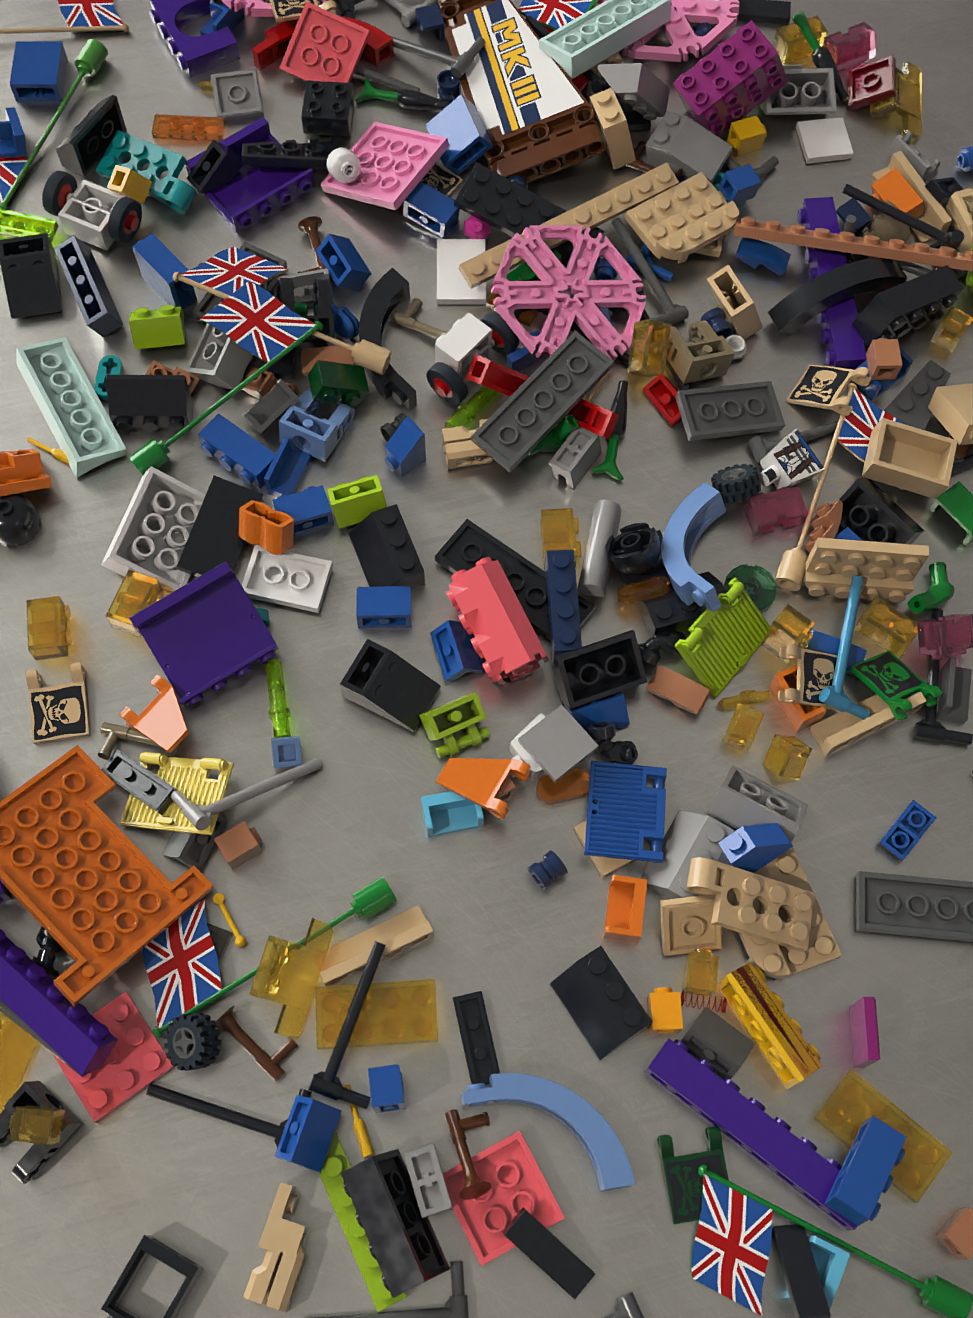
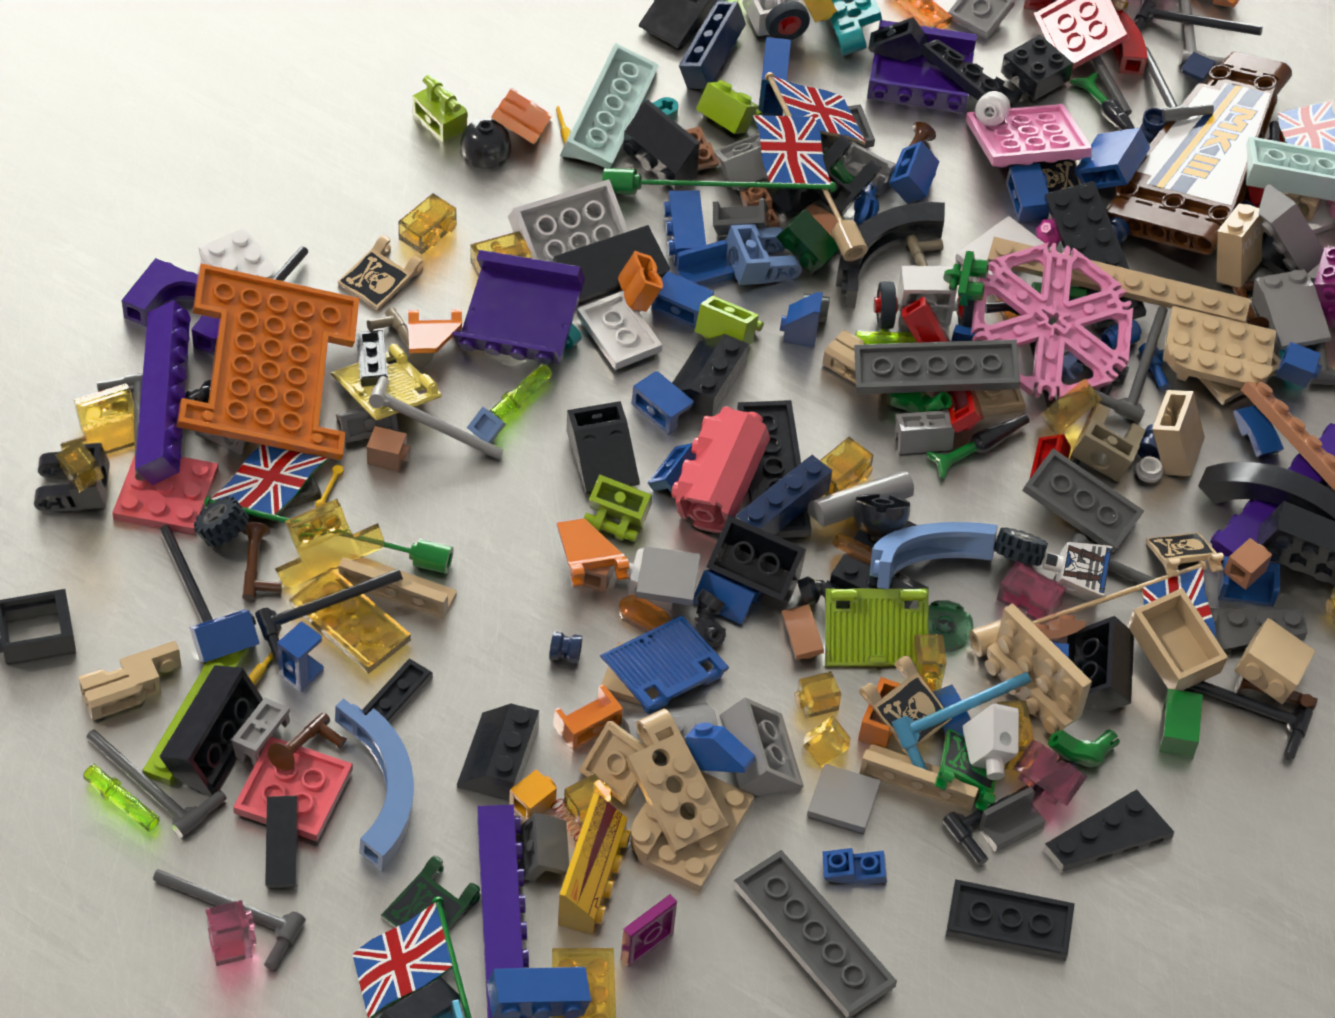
camera: 45 degrees right, 15 degrees down
medium azure panel [421,791,484,837] -> none
clear yellow piece [717,690,771,709] -> none
none -> light grey tile [807,763,881,833]
none -> green hips [943,251,989,306]
none -> white torso [963,703,1019,780]

